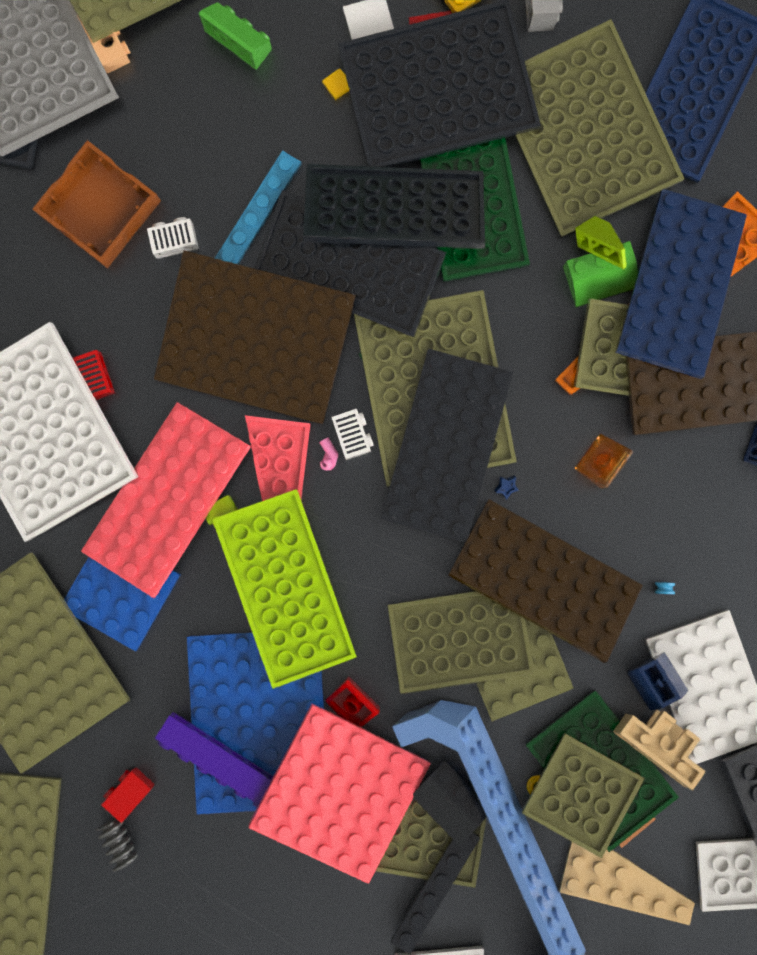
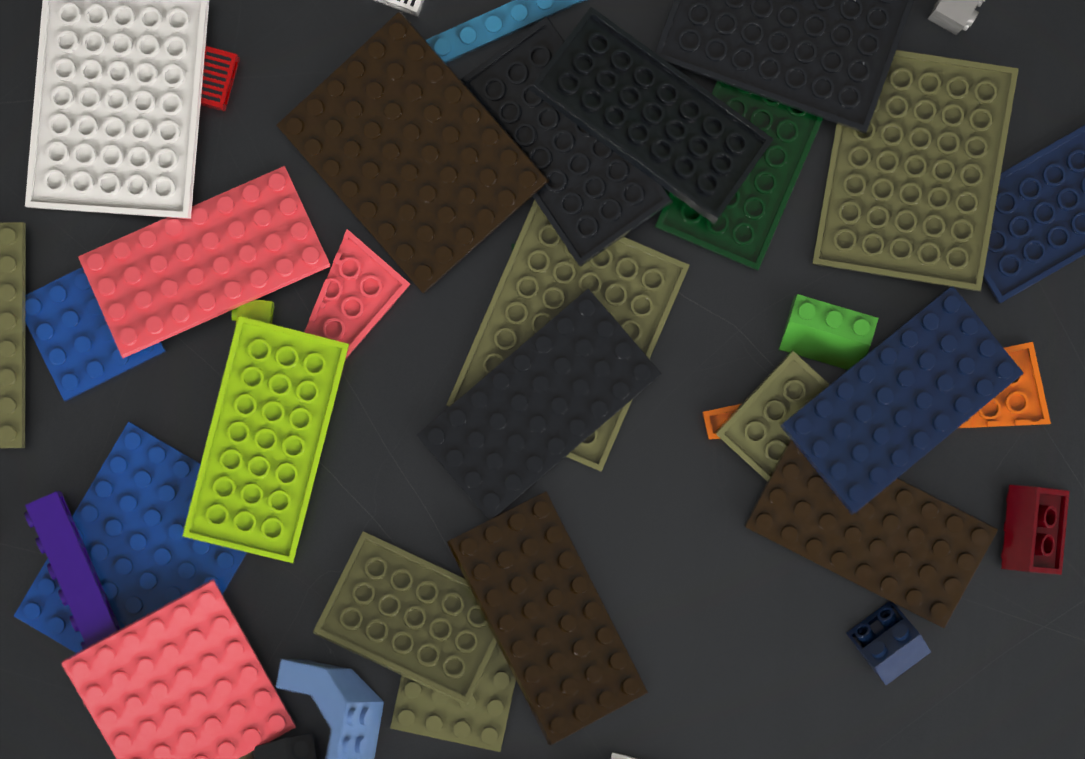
camera: 30 degrees right, 0 degrees up
bright pink arm [320,437,339,471] -> none
red slope [325,676,380,727] -> none
white brick [332,409,374,460] -> none
dark blue piece [494,475,519,500] -> none
lime slope [575,216,626,269] -> none
clear orange slope [575,434,633,489] -> none
dark azure bush [655,582,675,594] -> none

